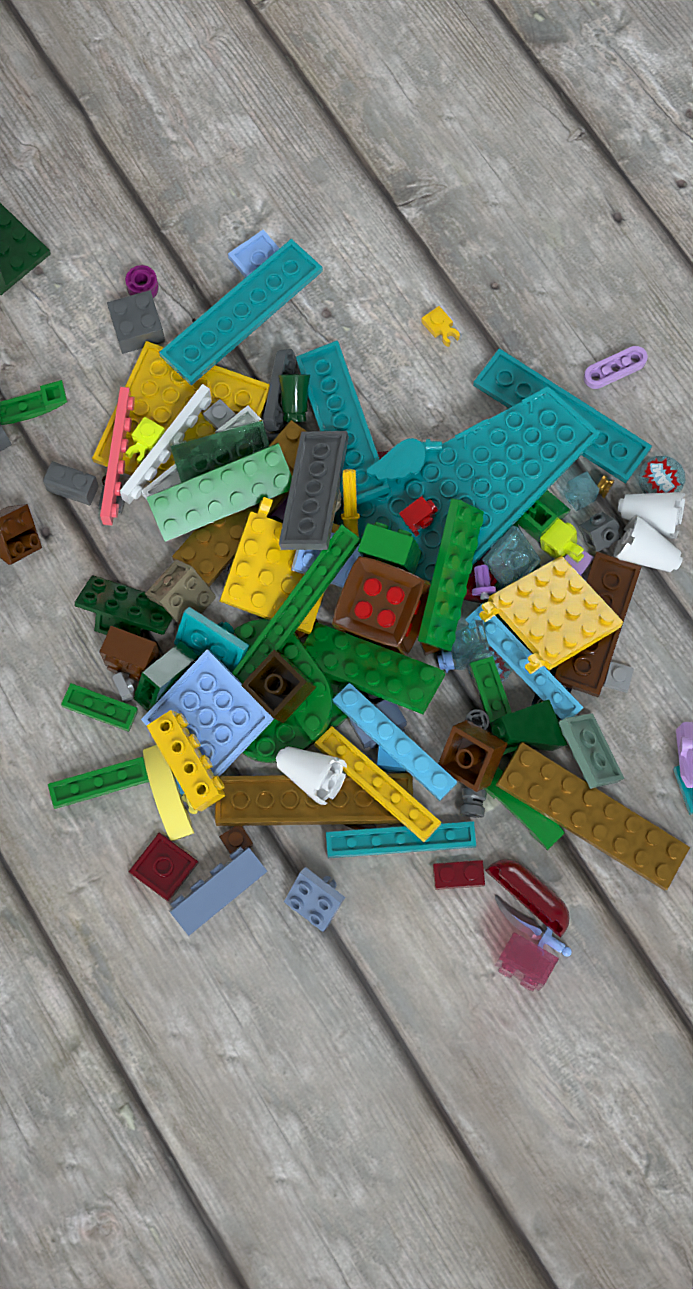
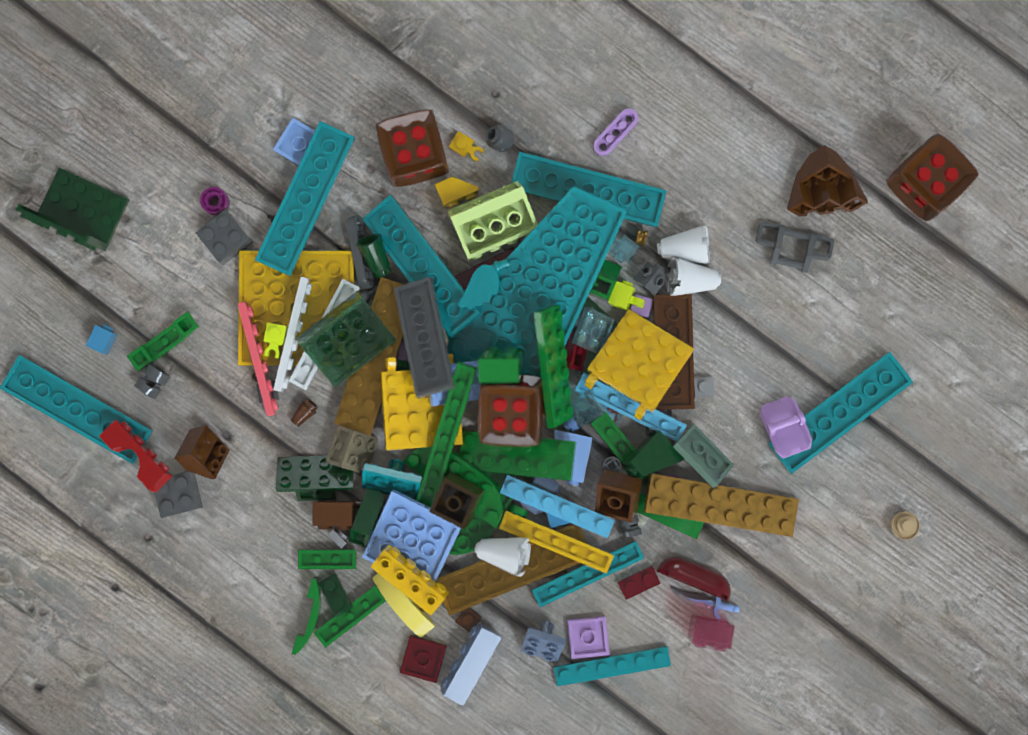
camera: 25 degrees left, 15 degrees up
dark grey brick [43,461,99,506] -> none
plate [146,443,292,542] -> none
light grey plate [203,399,236,430] -> none
yellow axle [341,469,360,537] -> none
red brick [399,496,438,537] -> none
medium lavender piece [472,565,496,600] -> none
tile [638,456,686,494] -> none
none -> reddish brown cone [290,398,318,427]
none -> green slope [292,577,322,655]
none -> dark green plate [319,573,354,617]
none -> reddish brown piece [375,109,449,187]
none -> yellow slope [435,177,479,209]
none -> yellowish green brick [447,181,538,260]
none -> dark grey head [486,125,514,152]
none -> green tile [508,504,528,518]
none -> light blue slope [553,430,592,486]
none -> teal plate [554,646,671,687]
none -> lavender tile [567,616,610,659]

